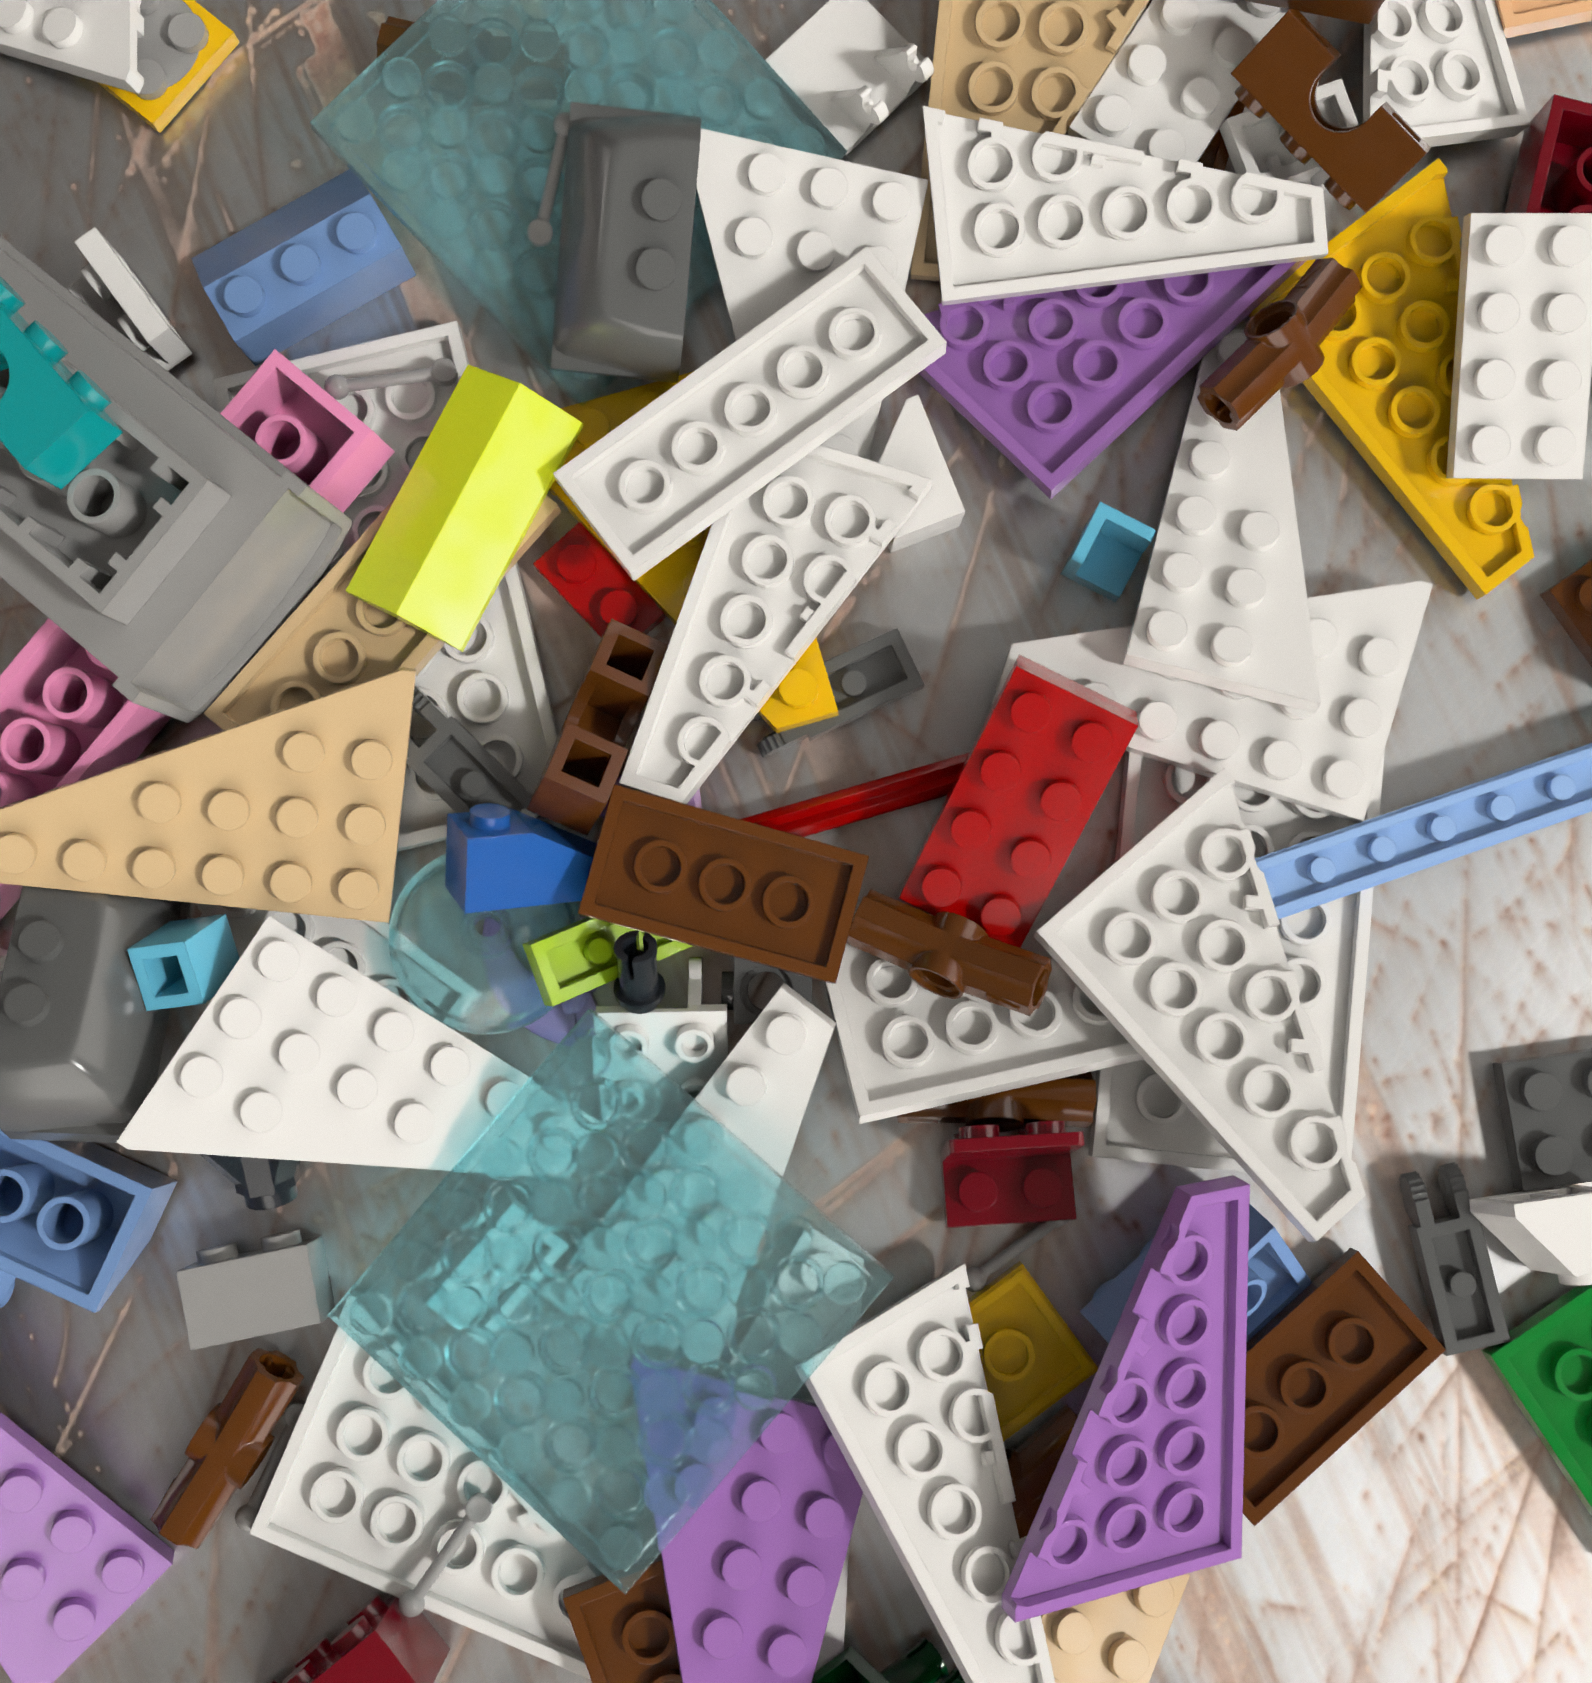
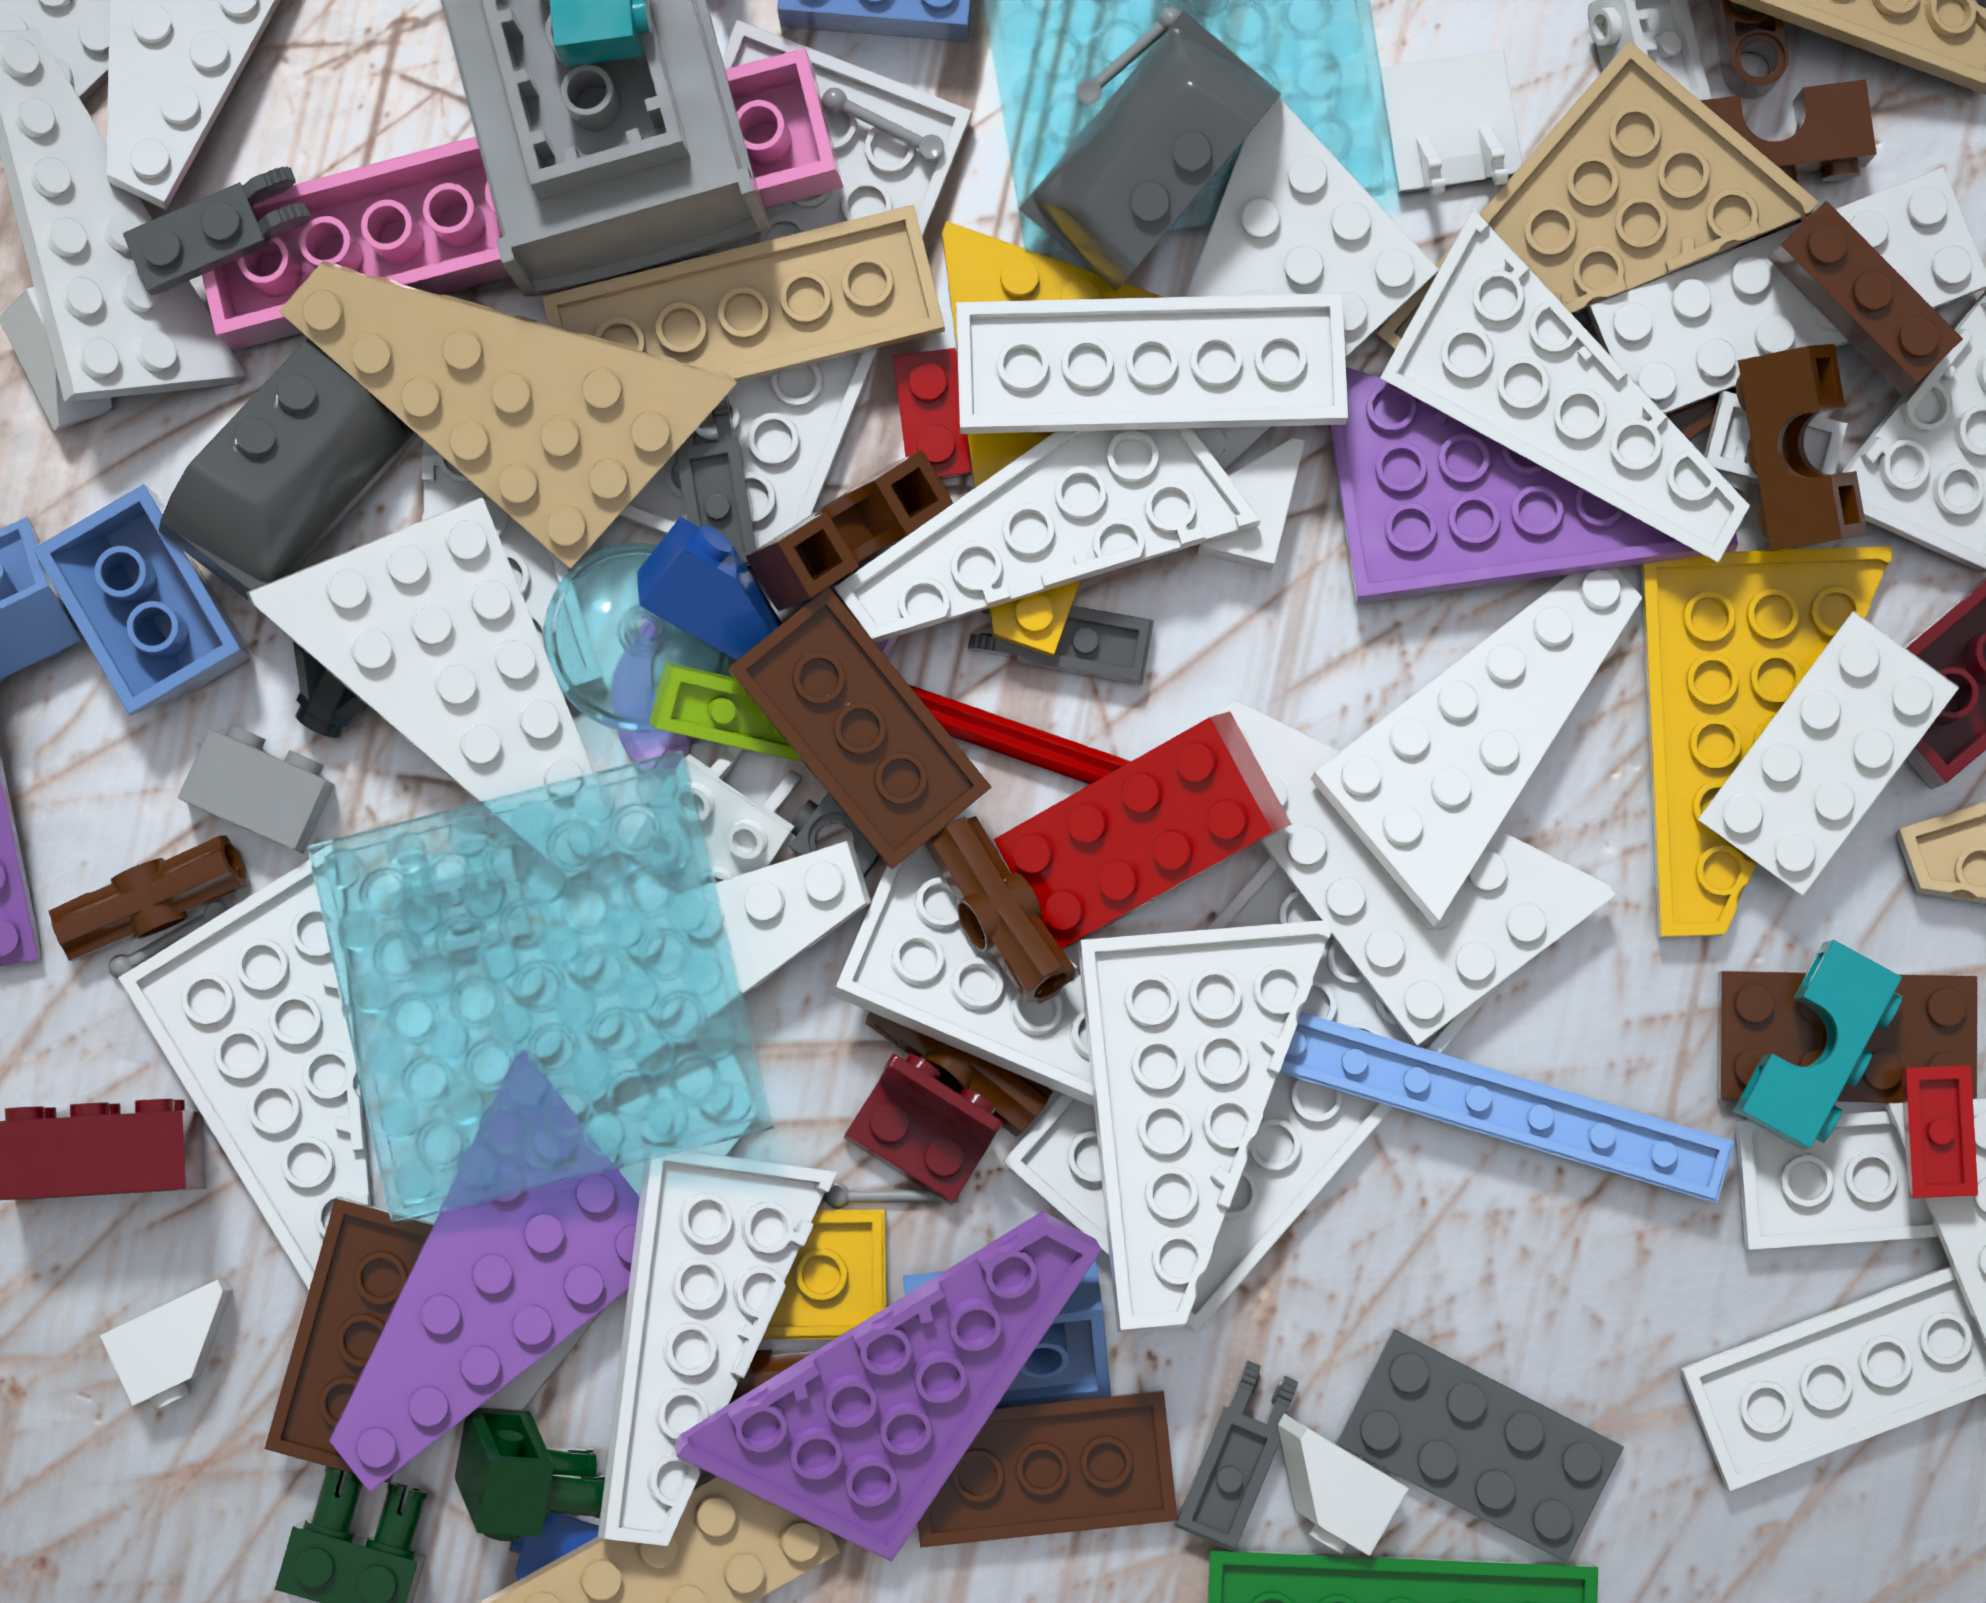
camera: 40 degrees right, 0 degrees up
medium azure brick [127,914,240,1011] -> none
neon yellow slope [345,364,583,652] -> none
light grey hinge [398,1493,493,1618] -> none
black pin [613,931,666,1014] -> none
medium azure panel [1061,502,1157,602] -> none
reddish brown piece [1197,258,1362,431] -> none

